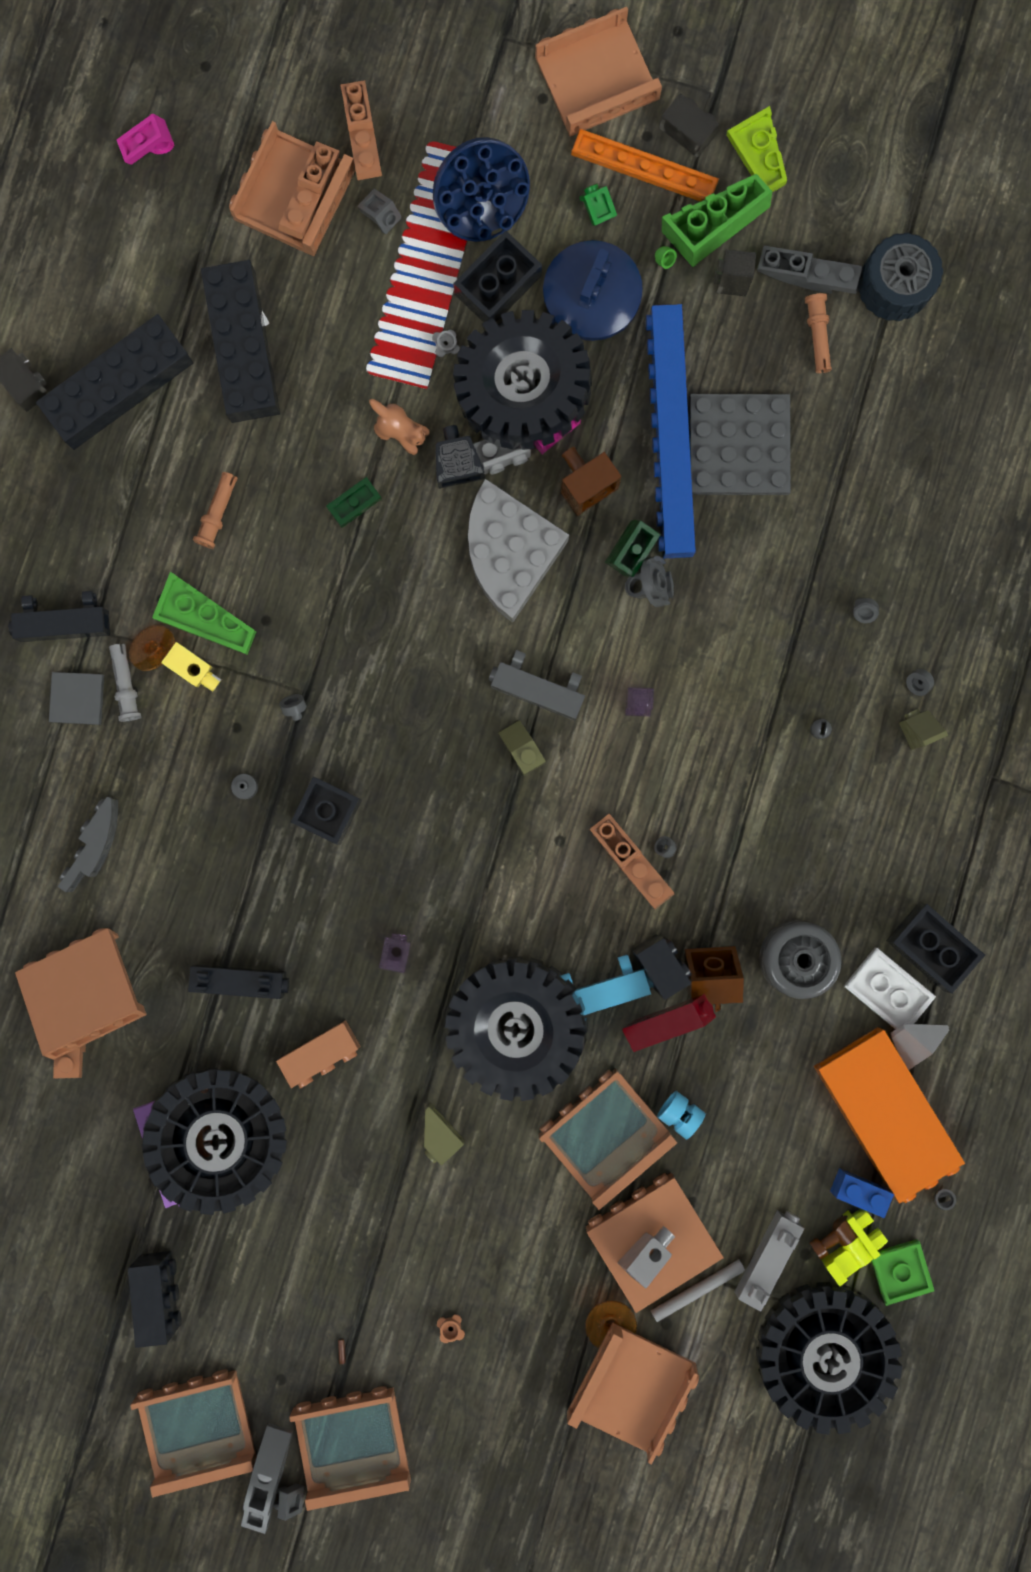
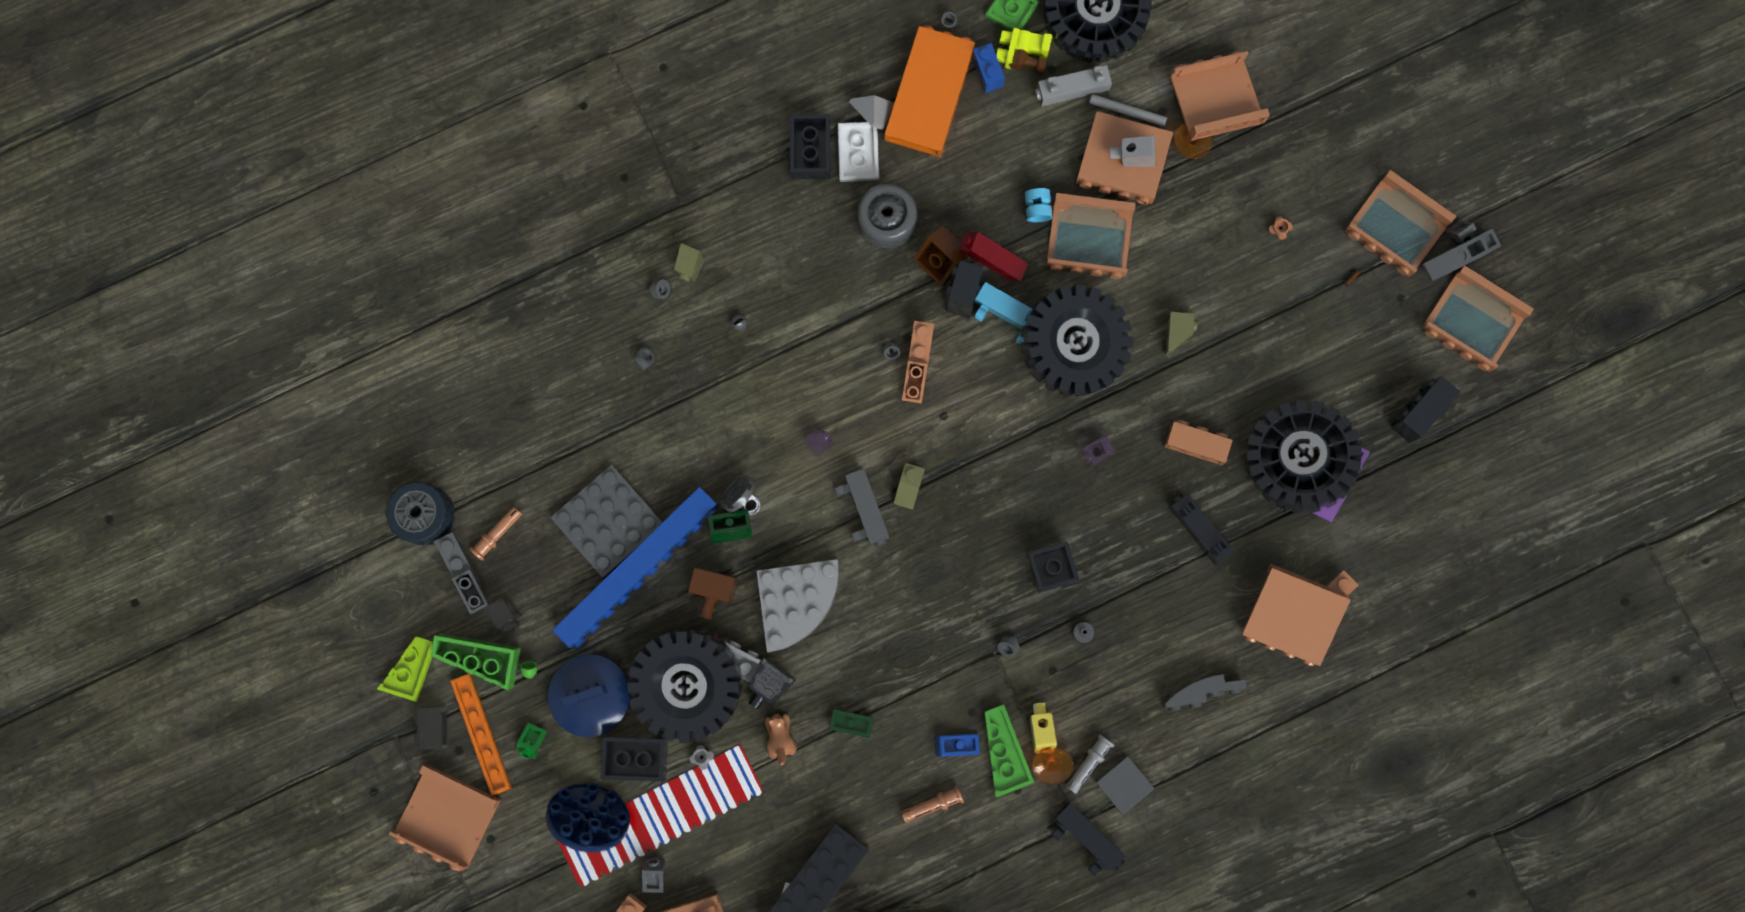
camera: 125 degrees left, 5 degrees down
none -> blue slope [935,734,980,757]

